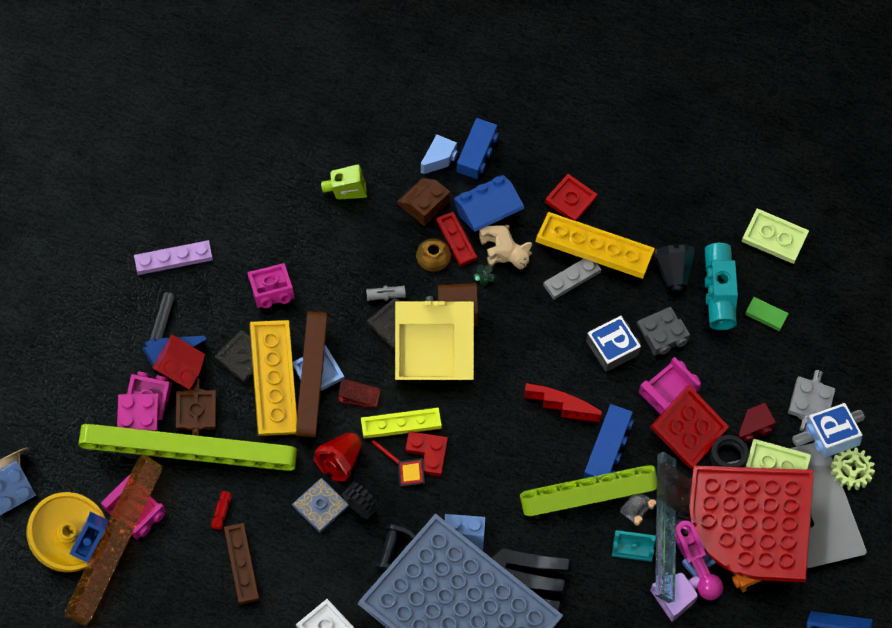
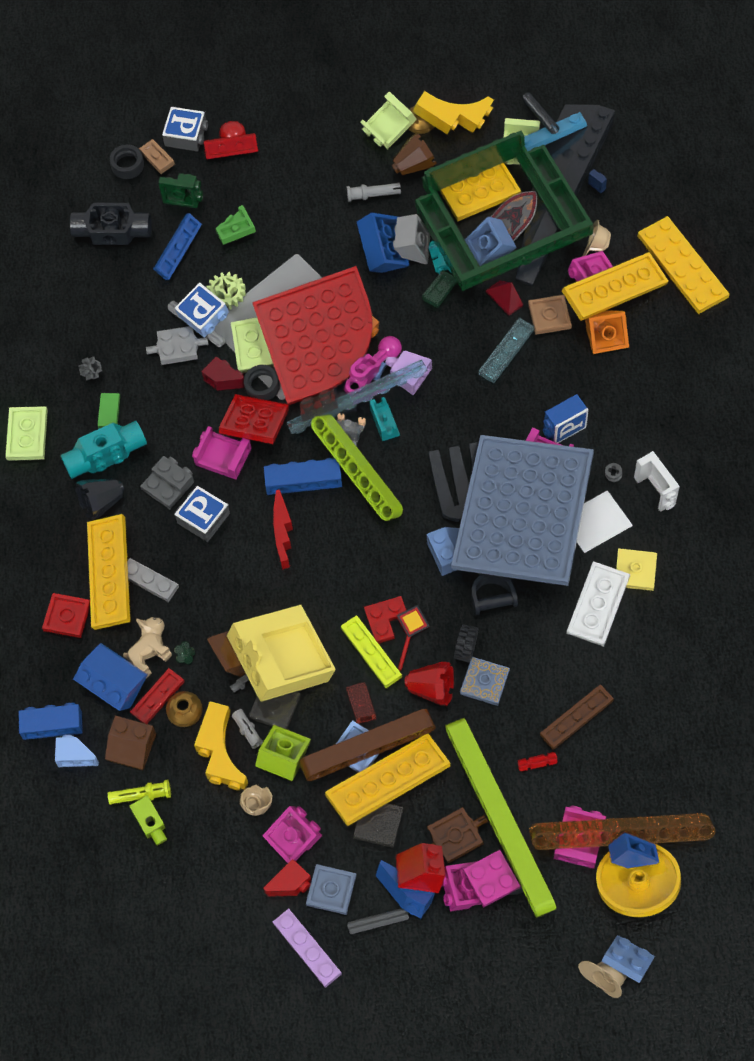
camera: 110 degrees left, 0 degrees up
none -> dark grey gear [78,357,102,380]
none -> neon yellow pin [108,780,171,805]
none -> yellow arch [194,701,248,790]
none -> tan hair [240,785,272,816]
none -> lime slope [255,725,311,781]
none -> red slope [263,859,312,896]
none -> sand blue plate [306,864,356,915]

